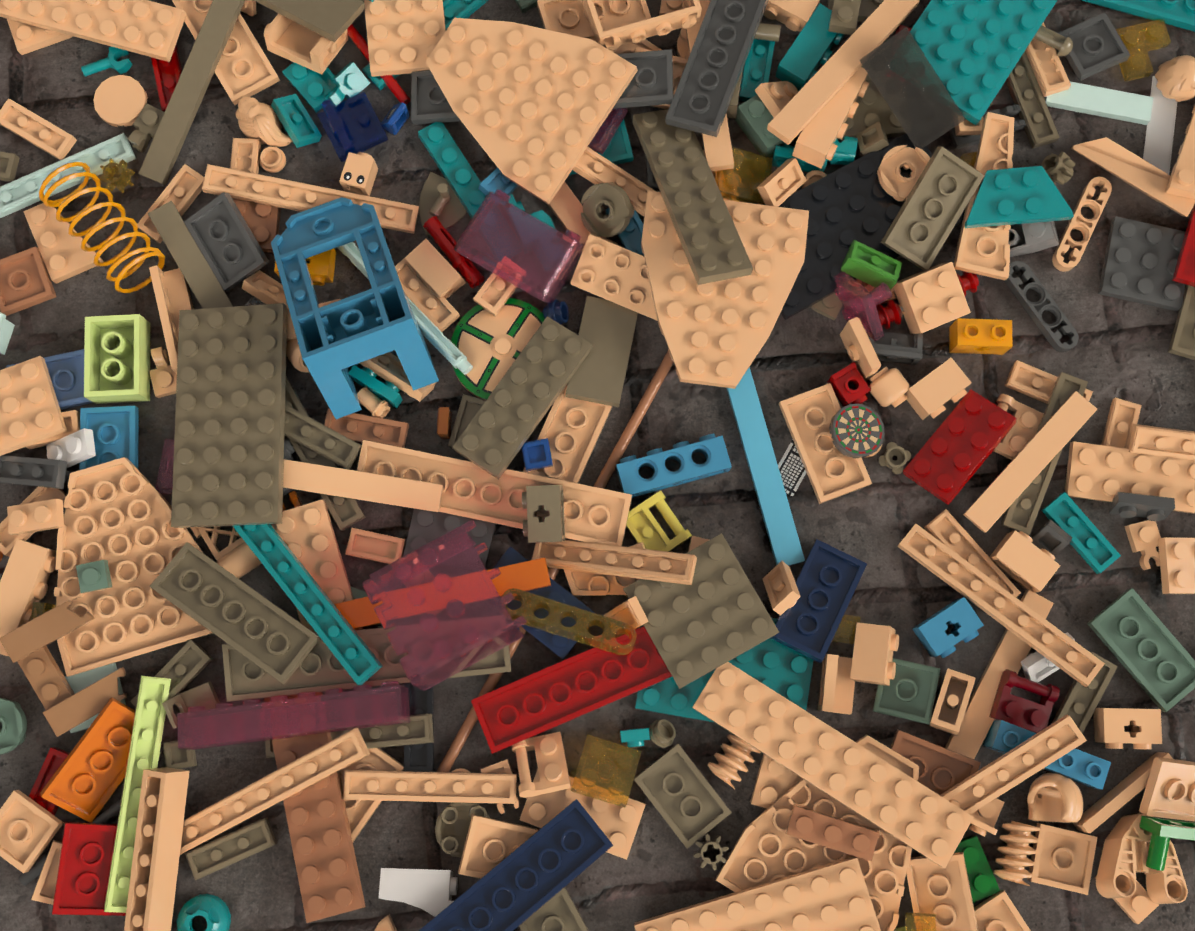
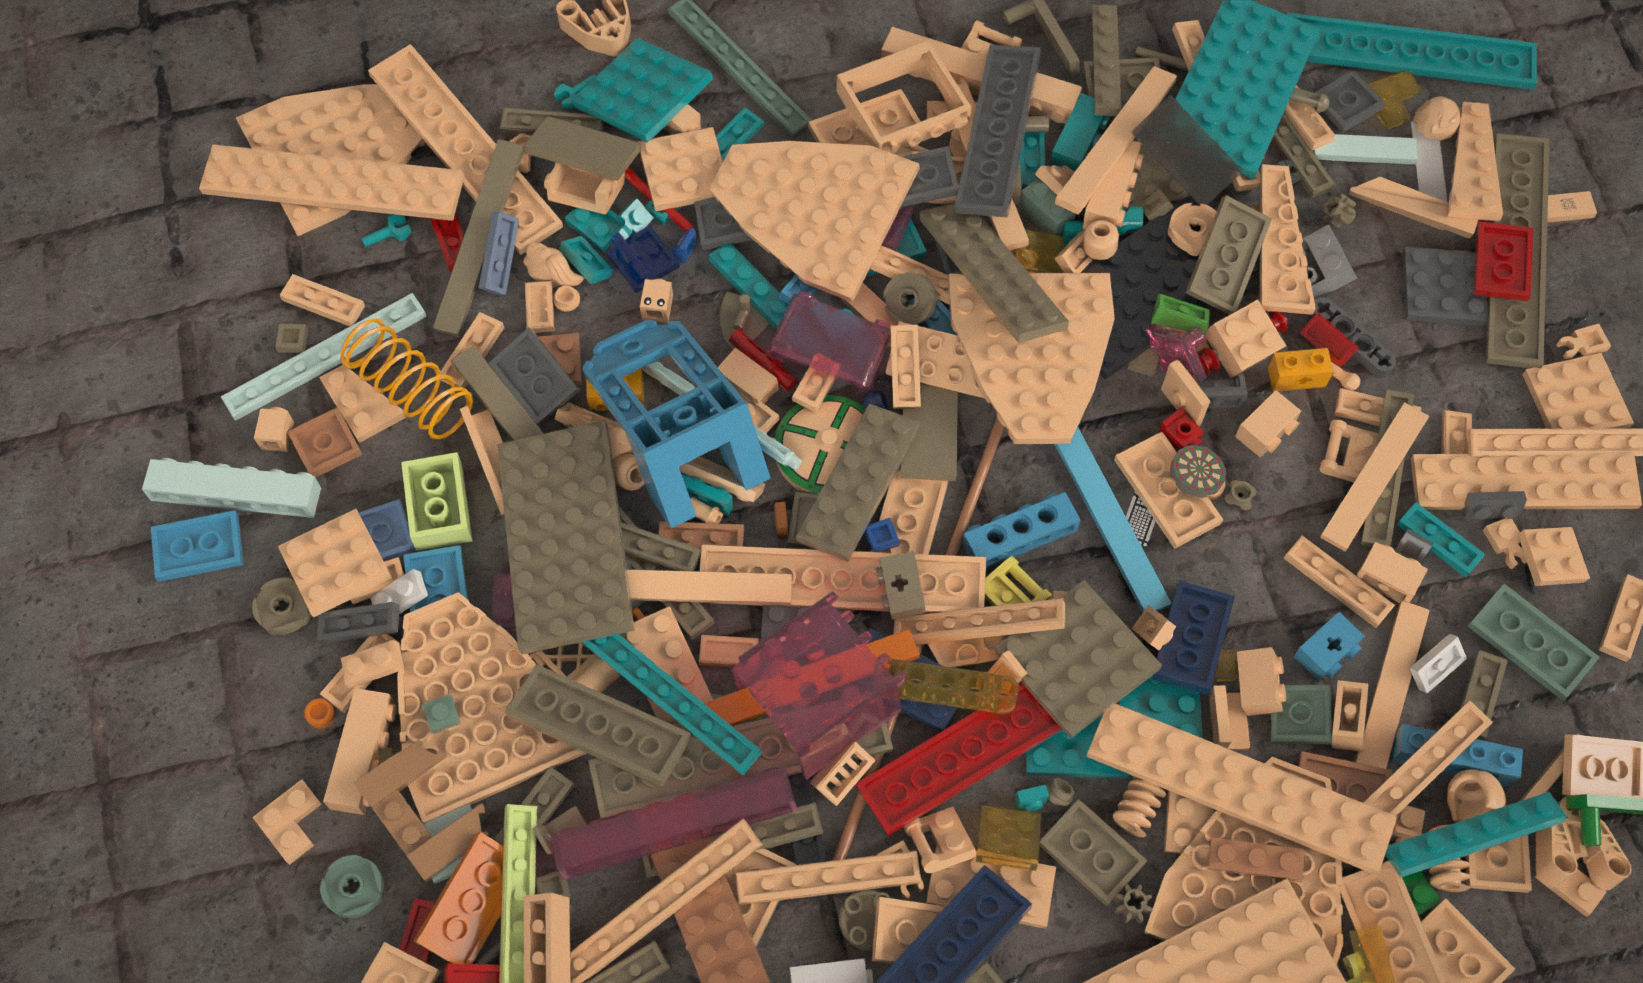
camera: 10 degrees left, 15 degrees down
light nougat tile [93,75,148,127] -> none
clear yellow gear [99,158,135,193] -> none
dark tan plate [128,103,165,153] -> none
light nougat plate [149,347,177,398] -> none
light nougat tile [202,164,419,234] -> none
light nougat head [869,366,910,408] -> none
light nougat plate [898,524,1105,687] -> none
red plate [903,389,1017,505] -> none
teal wing [964,166,1074,228] -> none
dark red plate [989,669,1060,733] -> none
light nougat beam [1052,177,1112,272] -> none
light nougat brick [1093,708,1162,749] -> none
none -> sand blue plate [479,211,519,296]
none -> light nougat slope [810,741,876,806]
none -> light nougat plate [891,325,921,409]
none -> light nougat head [1083,220,1119,260]
none -> red tile [1299,312,1359,368]
none -> light nougat piece [1331,362,1360,391]
none -> teal plate [1385,792,1566,878]

